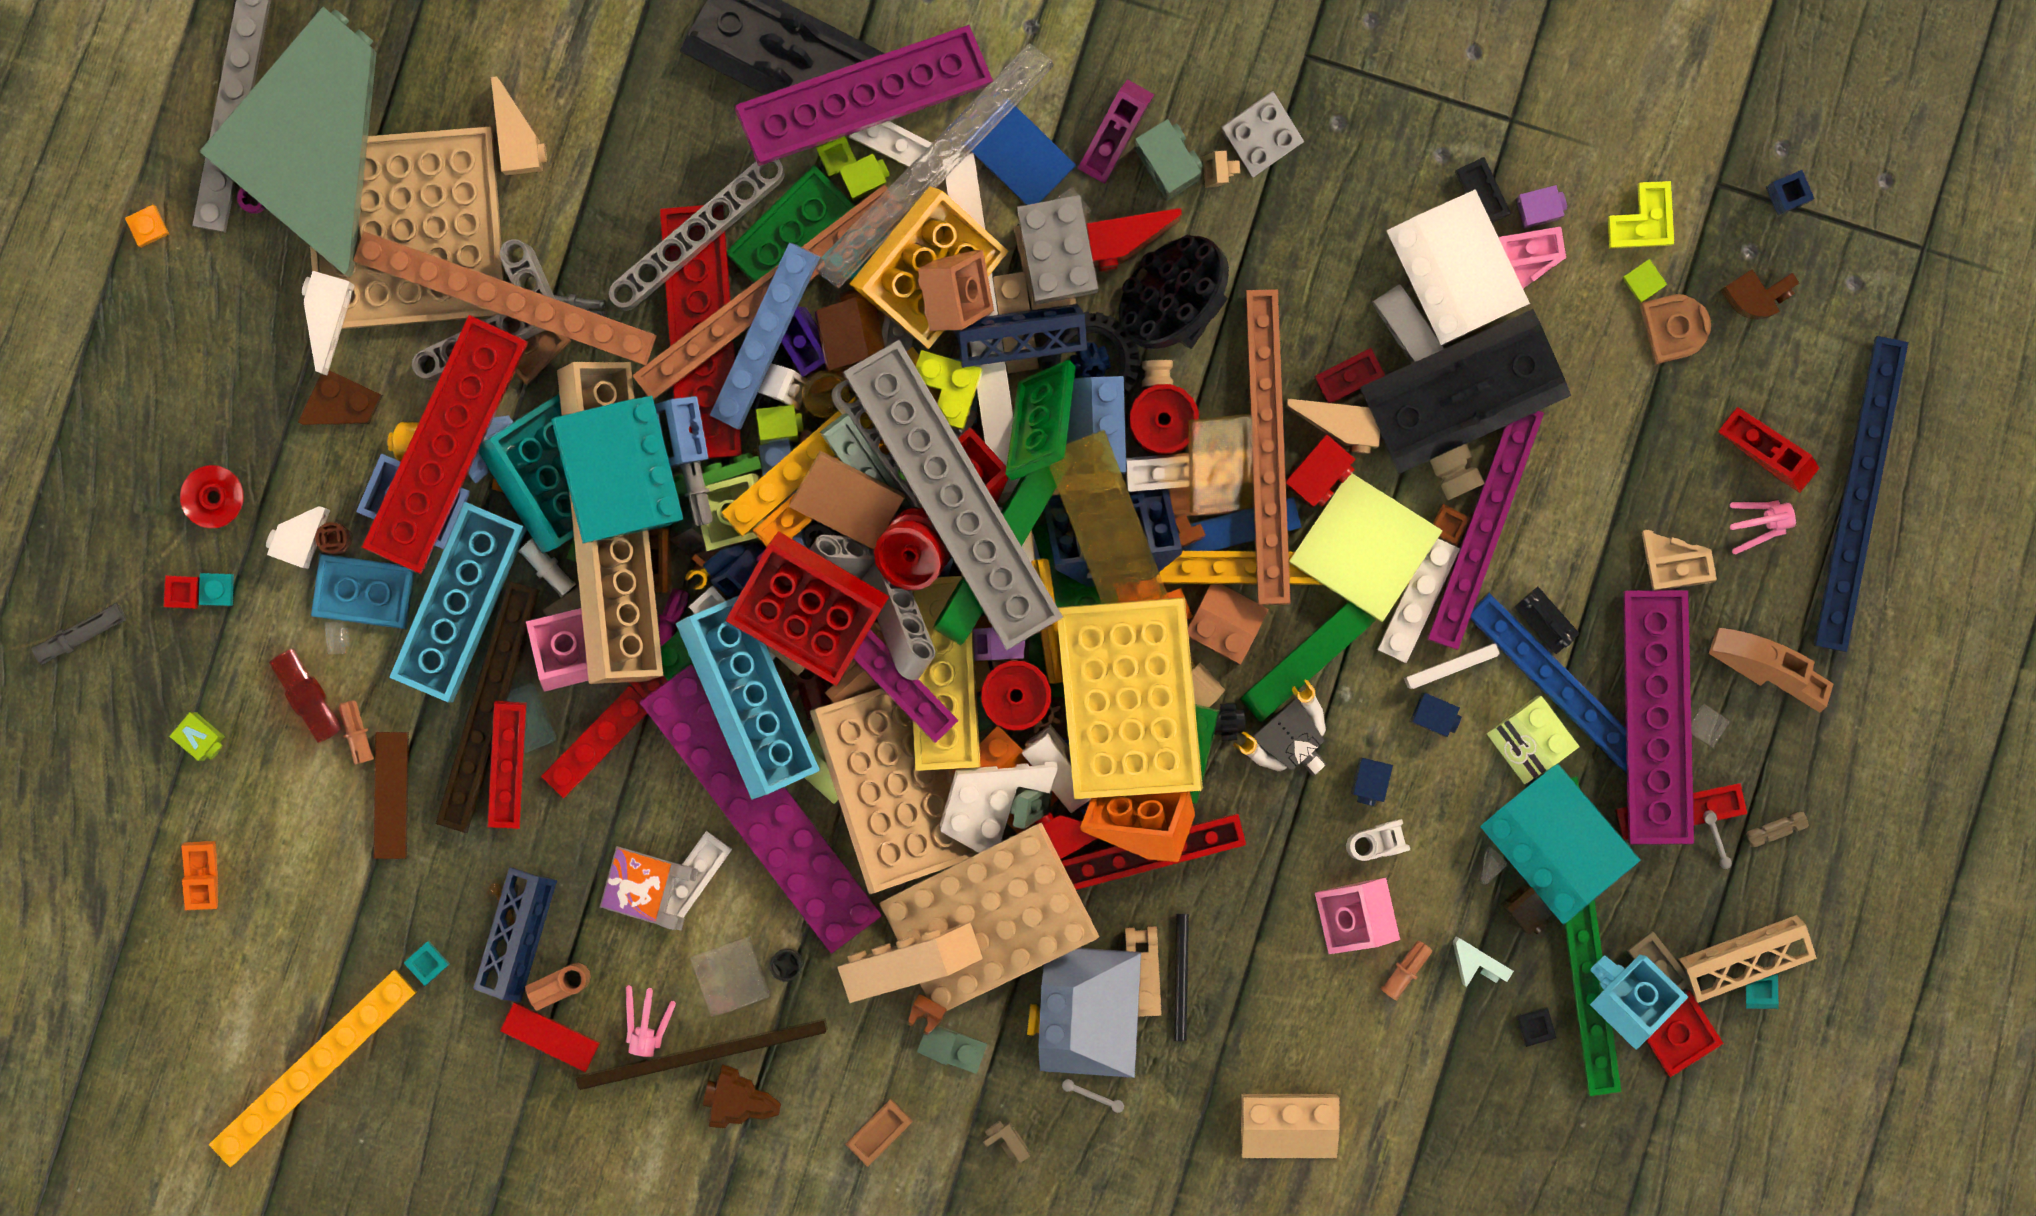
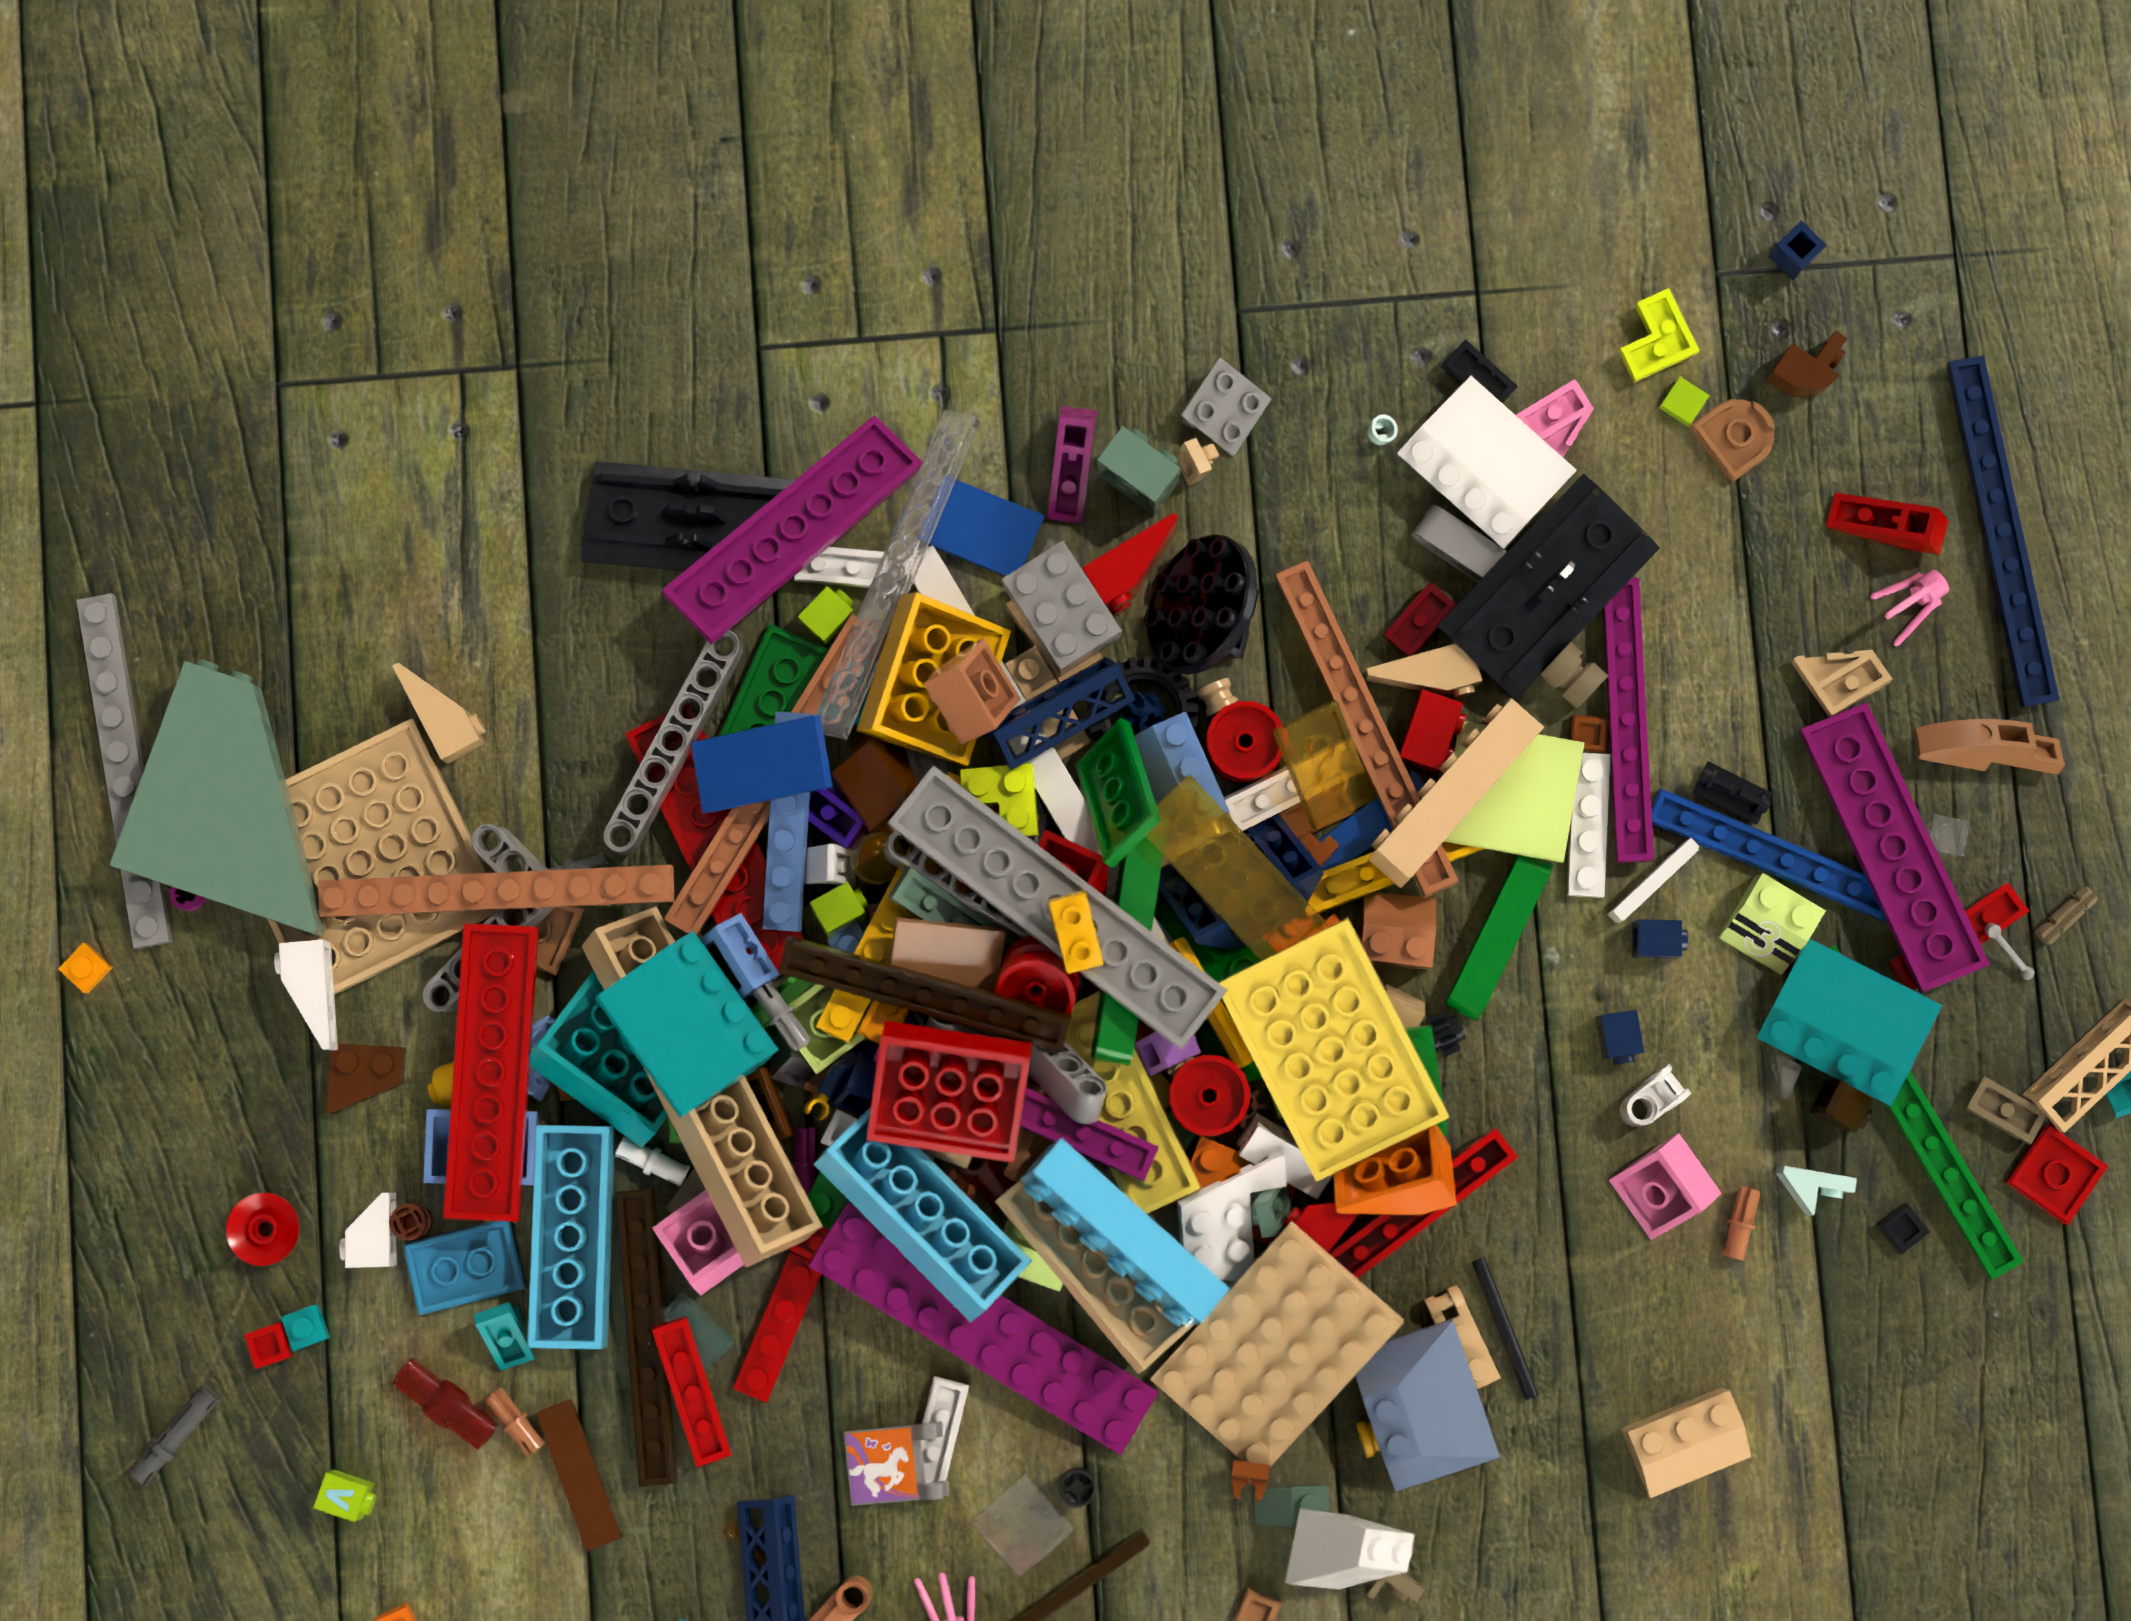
camera: 20 degrees left, 5 degrees down
clear plate [325,621,350,655] -> none
lime tile [816,136,856,178] -> none
tan wedge [837,923,983,1003] -> none
light grey hinge [1062,1079,1124,1113] -> none
torso [1233,679,1327,776] -> none
medium lavender brick [1516,185,1567,229] -> none
medium azure hinge [1590,954,1688,1050] -> none
none -> teal slope [474,1302,535,1371]
none -> blue tile [691,715,833,814]
none -> dark brown tile [779,936,1072,1053]
none -> medium azure brick [1020,1138,1230,1326]
none -> yellow plate [1048,891,1103,974]
none -> white slope [1285,1509,1414,1589]
none -> light aqua hinge [1366,415,1398,445]
none -> tan brick [1368,699,1544,888]

